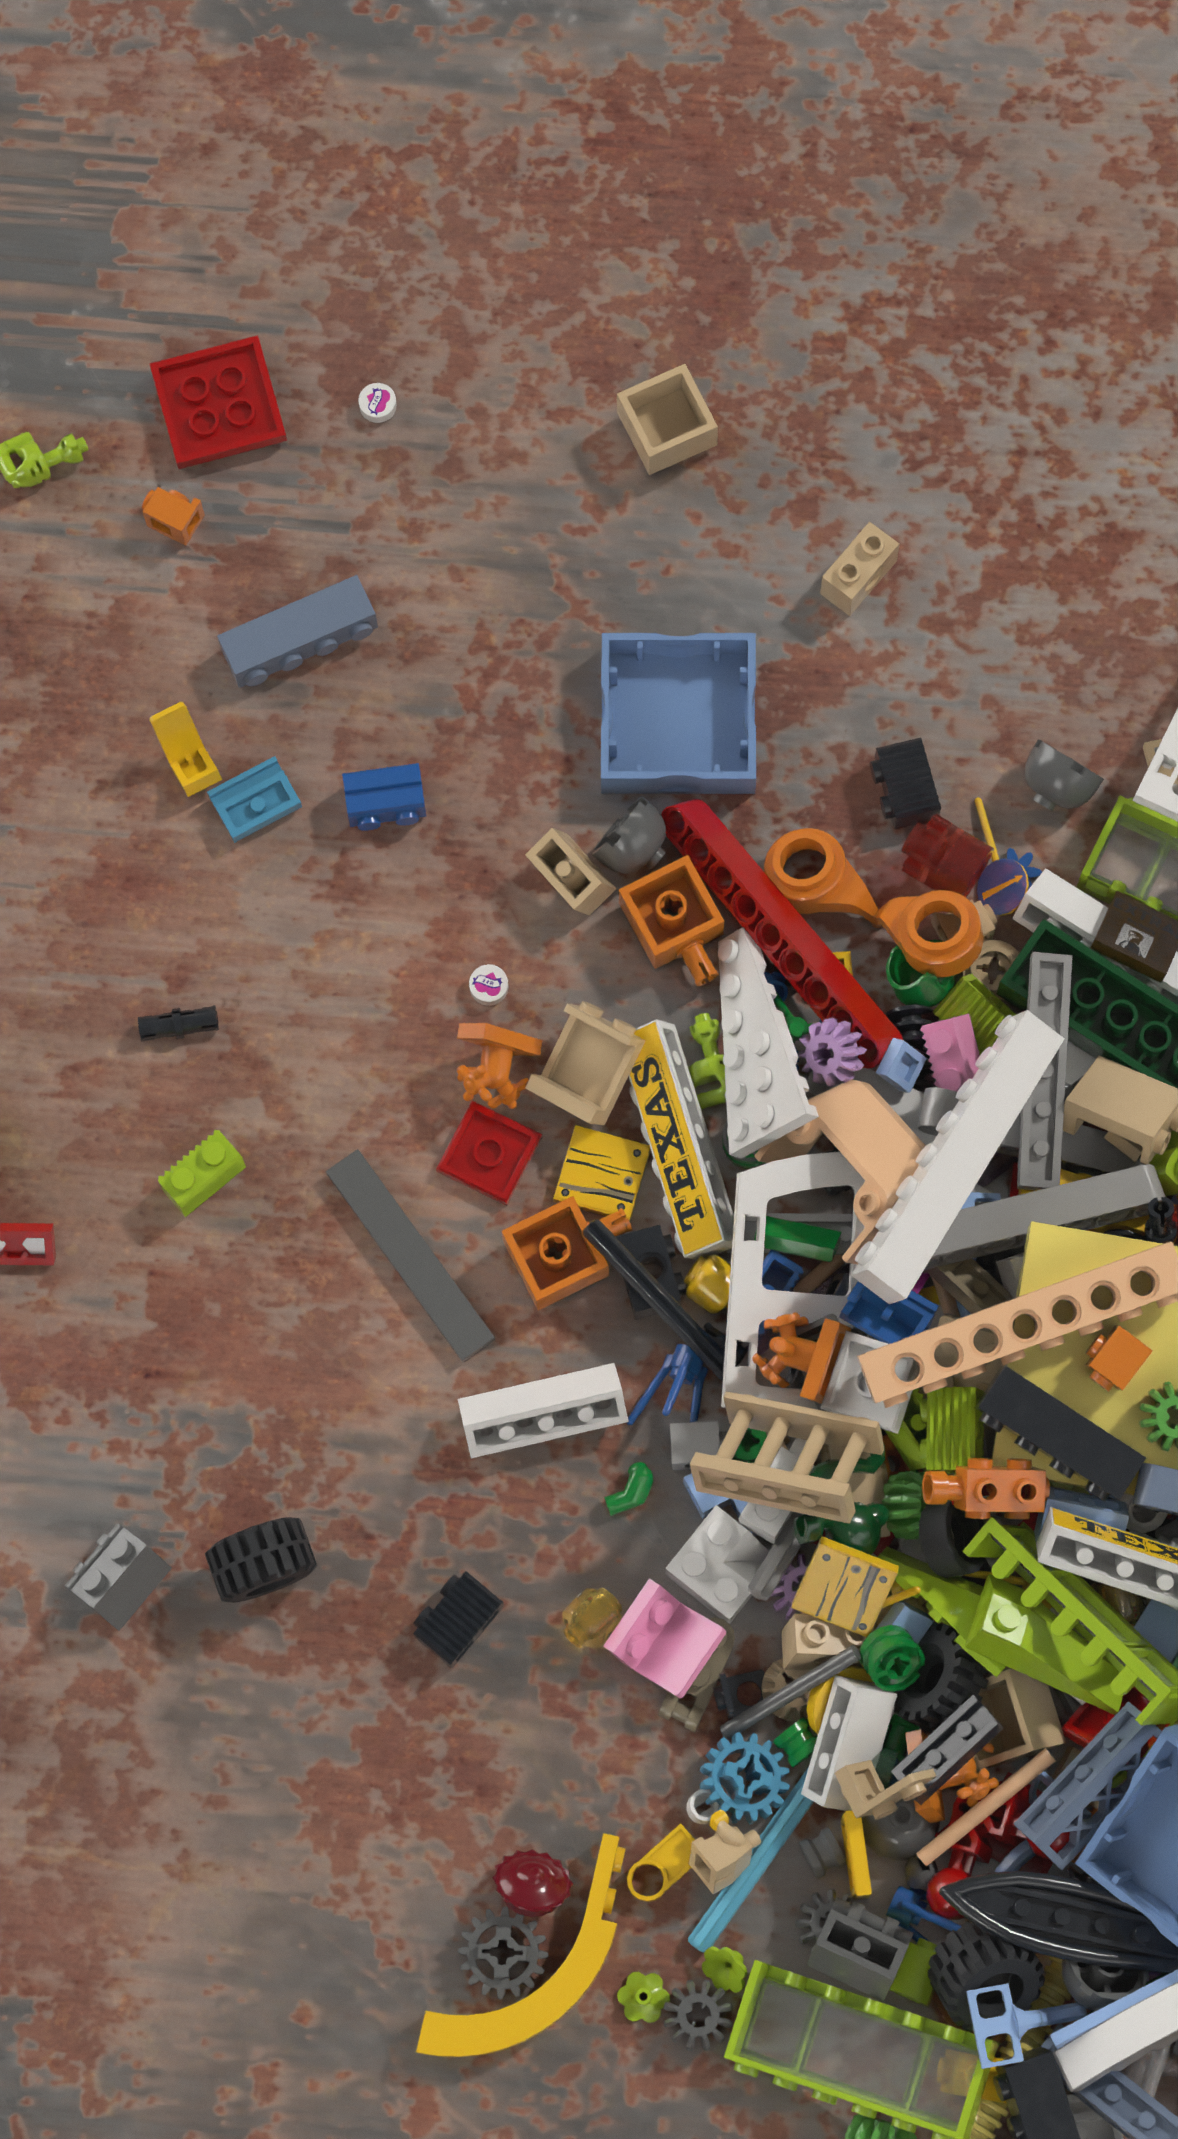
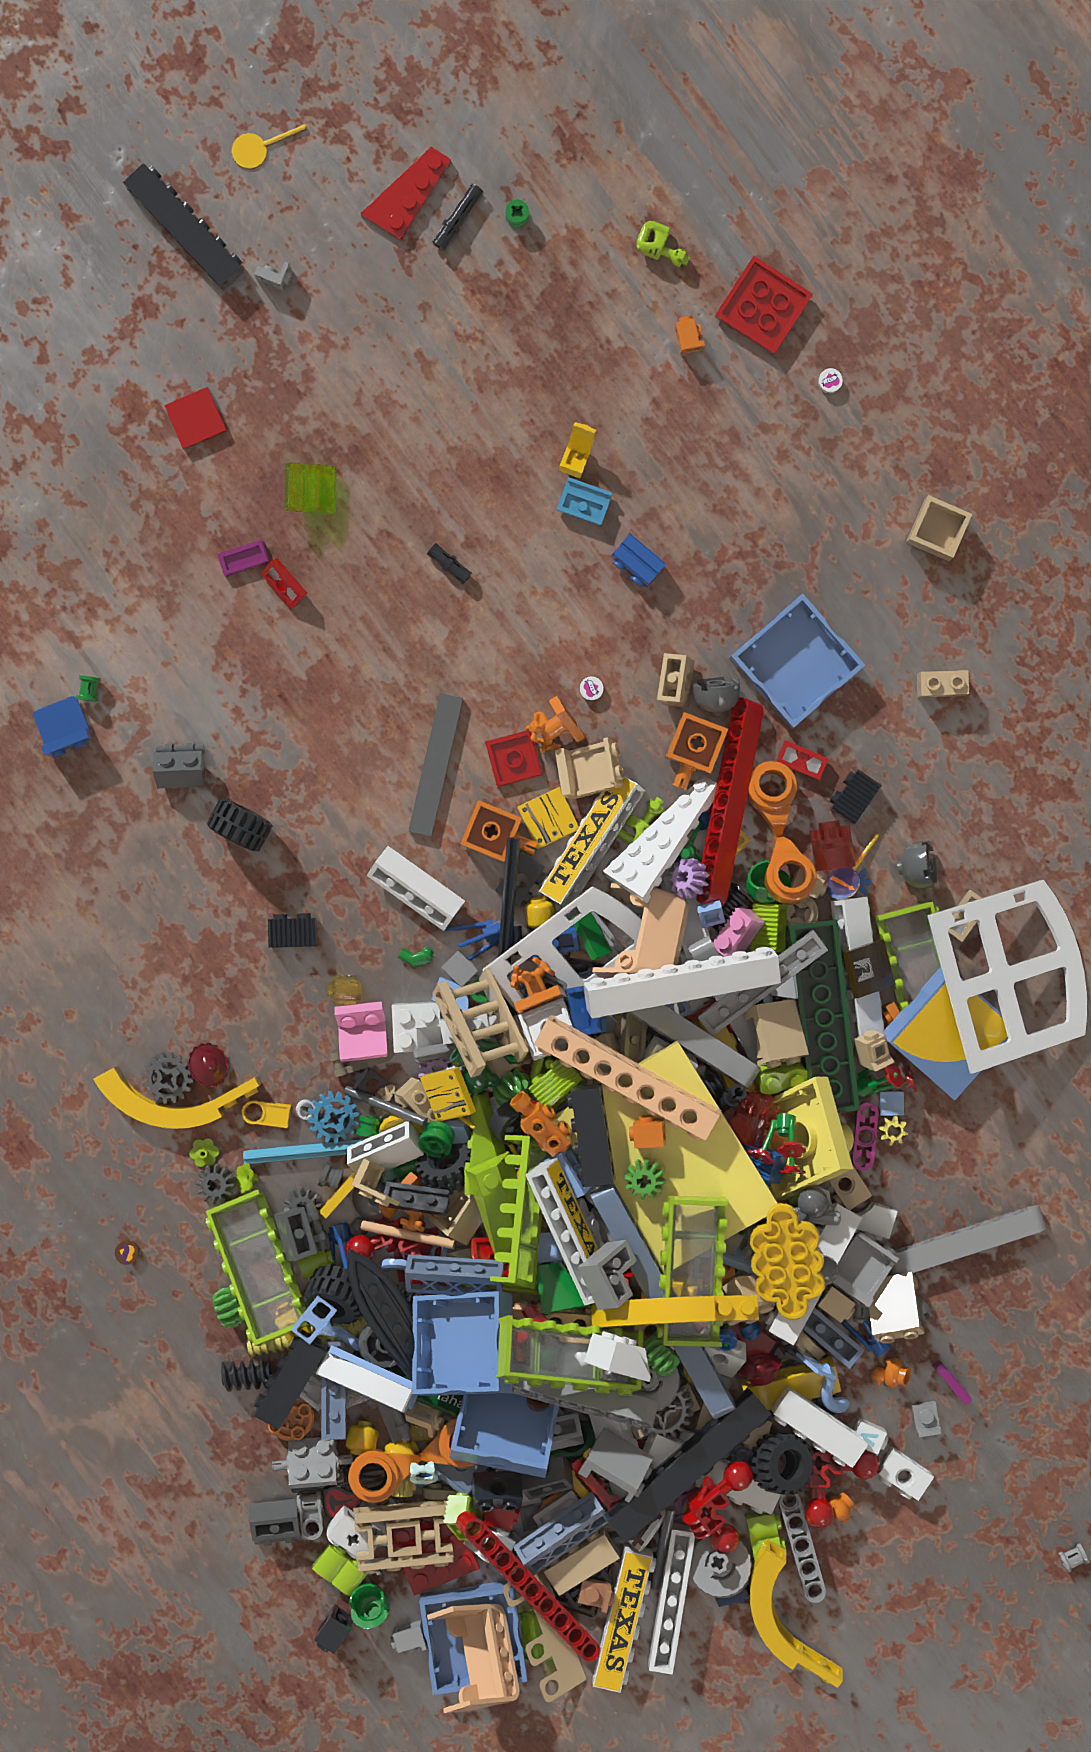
camera: 45 degrees right, 15 degrees up
lime brick [158,1130,246,1217] -> none
sand blue brick [217,575,378,688] -> none
tan piece [689,1809,761,1894] -> none
none -> red piece [775,740,829,780]

